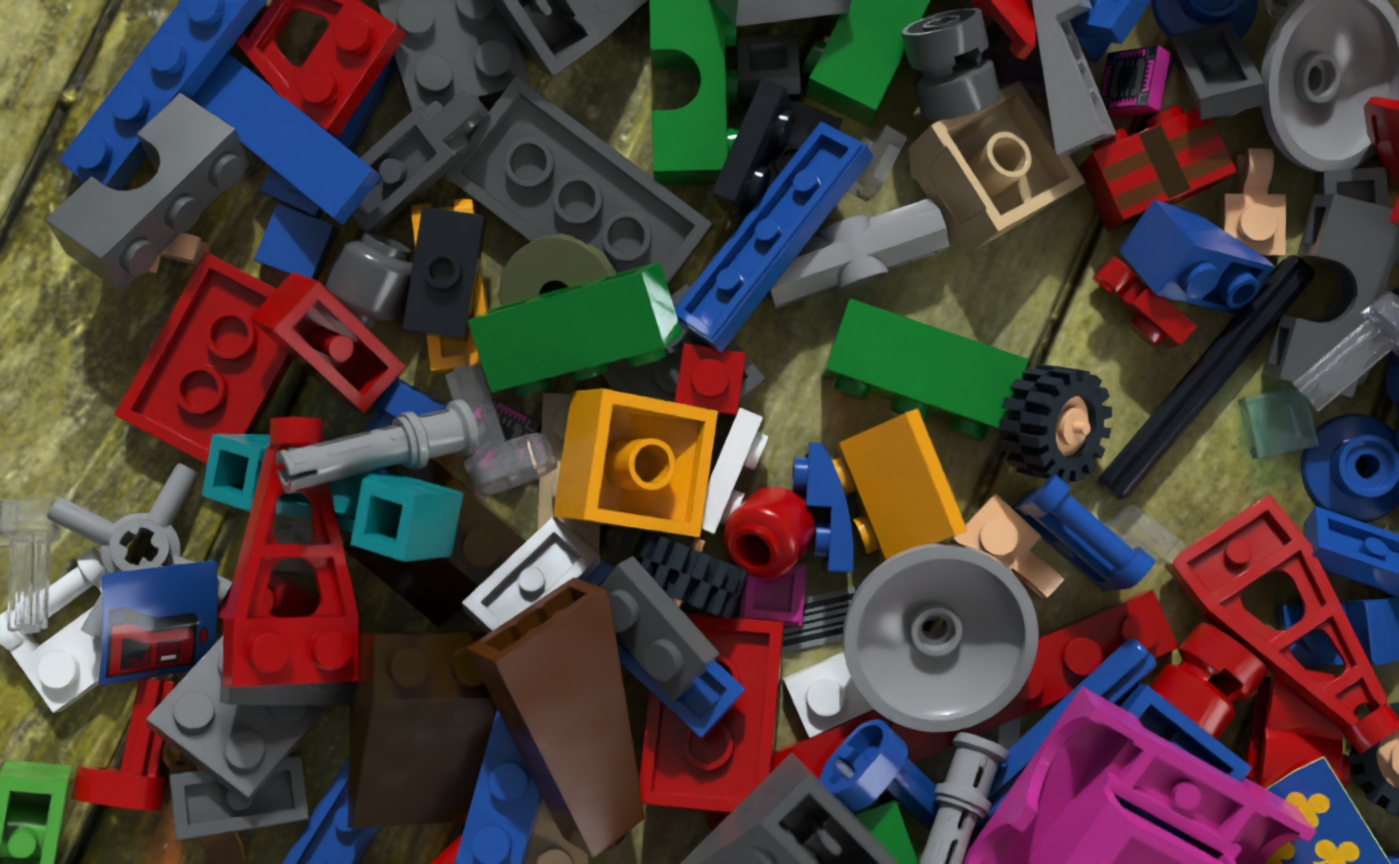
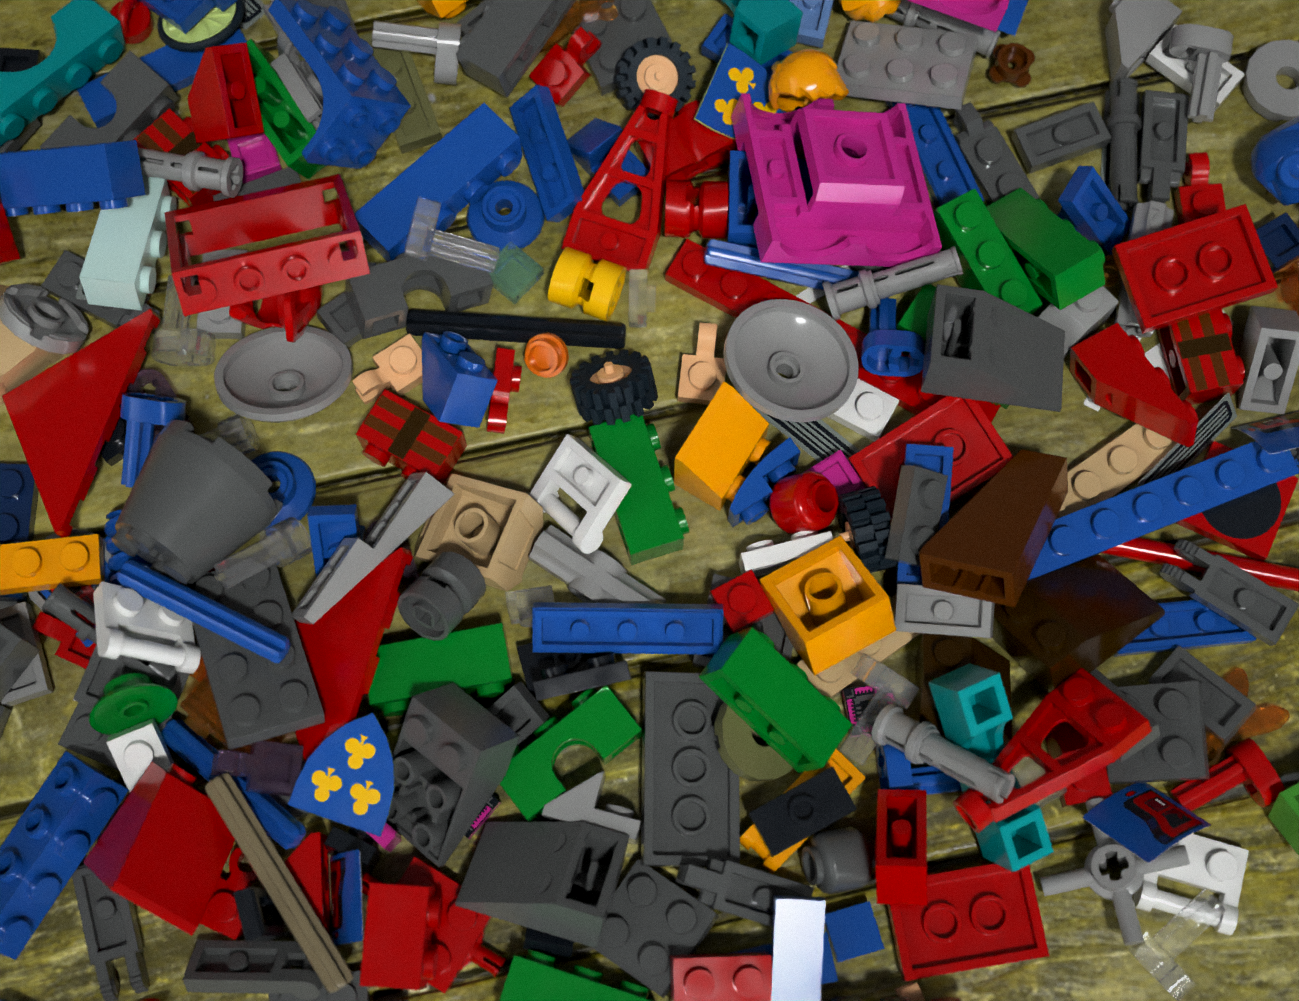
camera: 125 degrees left, 10 degrees down
blue plate [1012,474,1155,591] -> none
tile [1100,45,1171,117] -> none
dark grey plate [1170,20,1265,120] -> none
none -> orange plate [524,333,569,378]
none -> white plate [529,434,632,554]
none -> light grey slope [542,771,641,845]
none -> yellow wheel [548,247,627,321]

